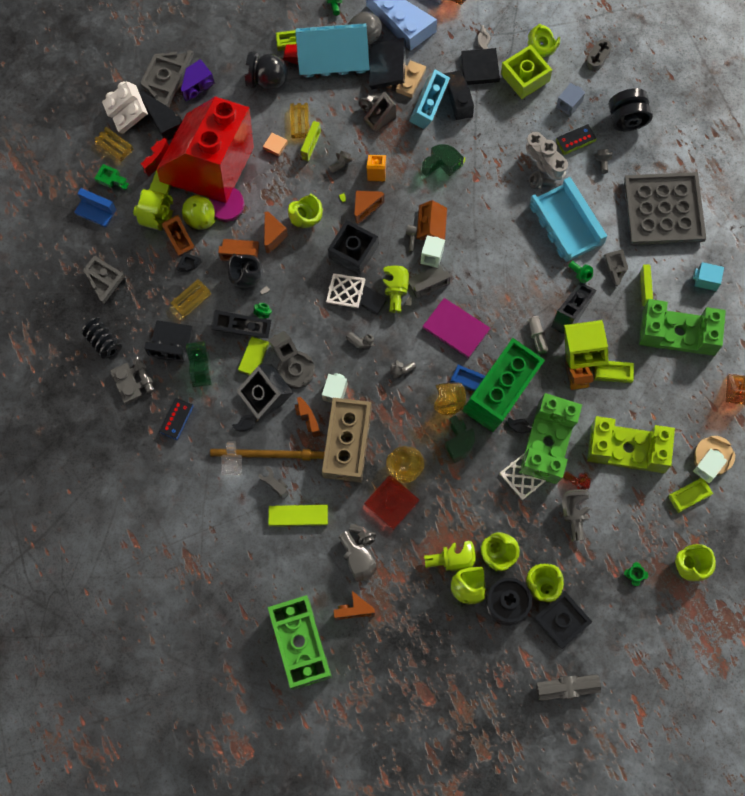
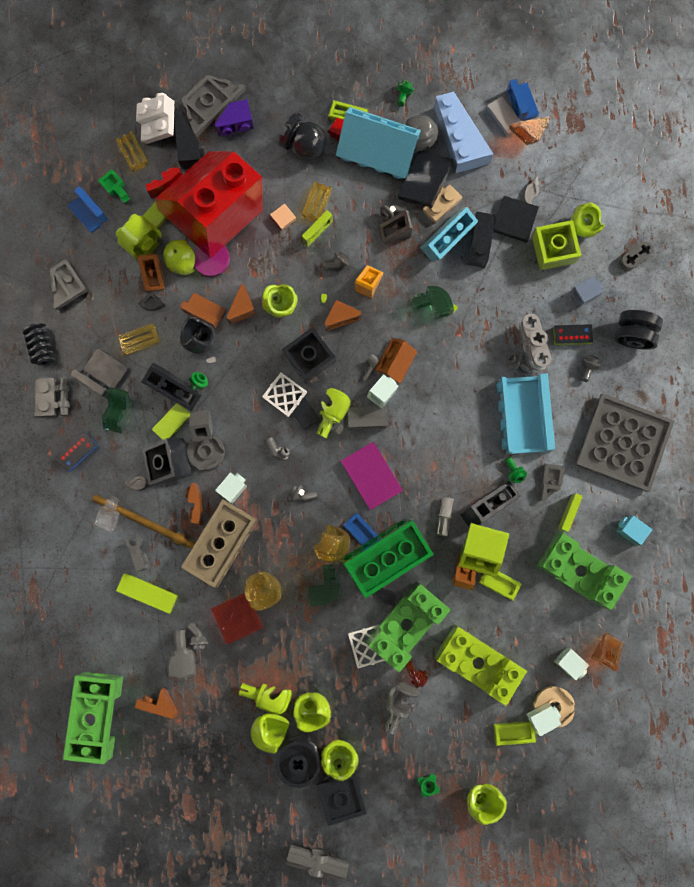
camera: 20 degrees right, 10 degrees up
none -> light aqua brick [554,647,589,680]

